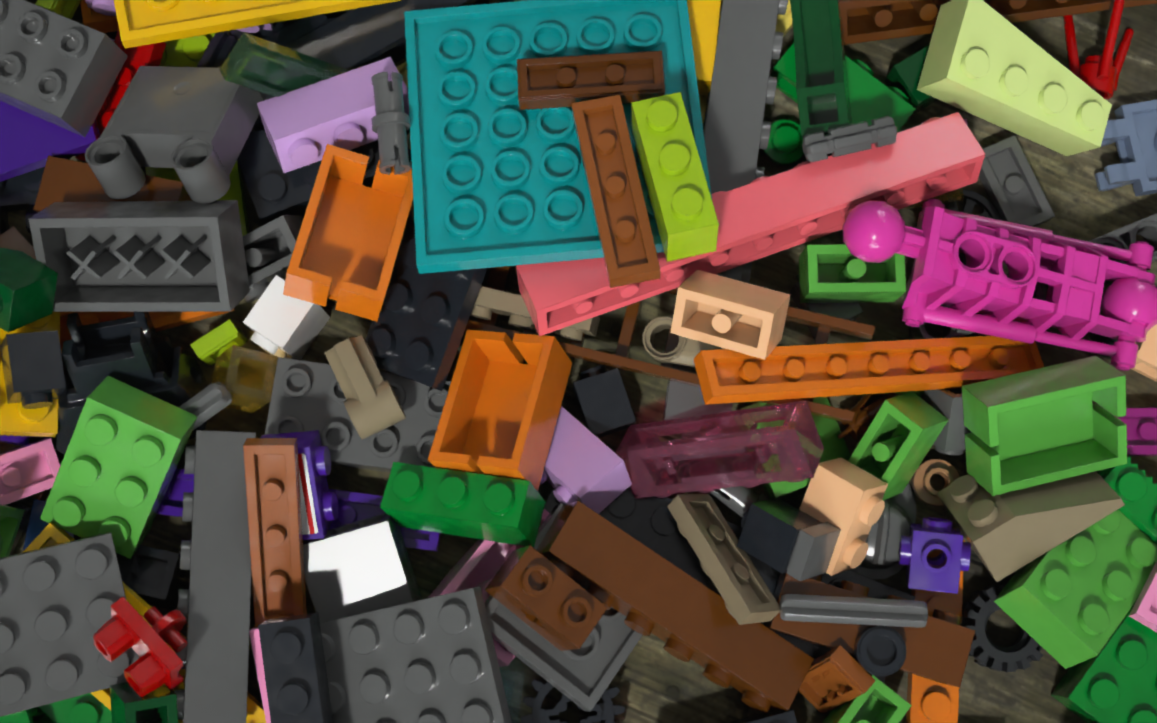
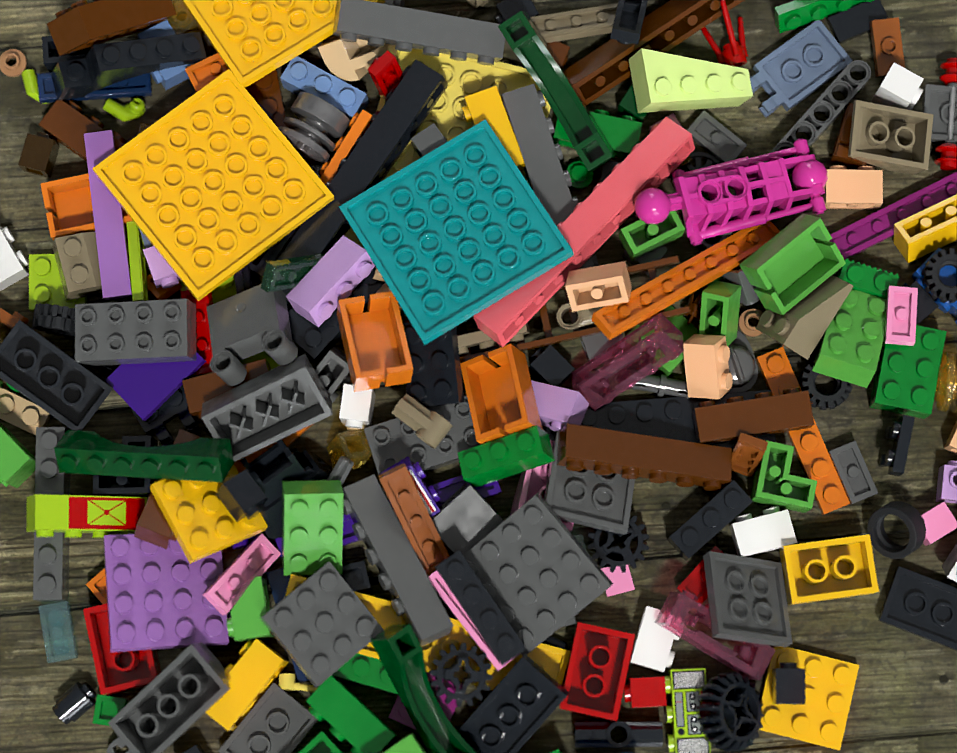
camera: 20 degrees left, 0 degrees up
red hips [93,597,188,697] -> none
lime tile [190,319,247,366] -> none
dark grey pin [371,72,411,175] -> none
reddish brown brick [485,545,607,651] -> none
reddish brown tile [517,51,665,110] -> none
dark orange plate [572,95,661,288] -> none
lime brick [631,92,719,262] -> none
dark tan plate [667,494,780,625] -> none
black brick [737,498,822,574] -> none
dark grey axle [780,594,928,628] -> none
dark grey tile [786,522,841,581] -> none
dark grey axle [802,116,897,162] -> none
black tile [854,626,906,676] -> none
dark purple brick [899,517,971,594] -> none

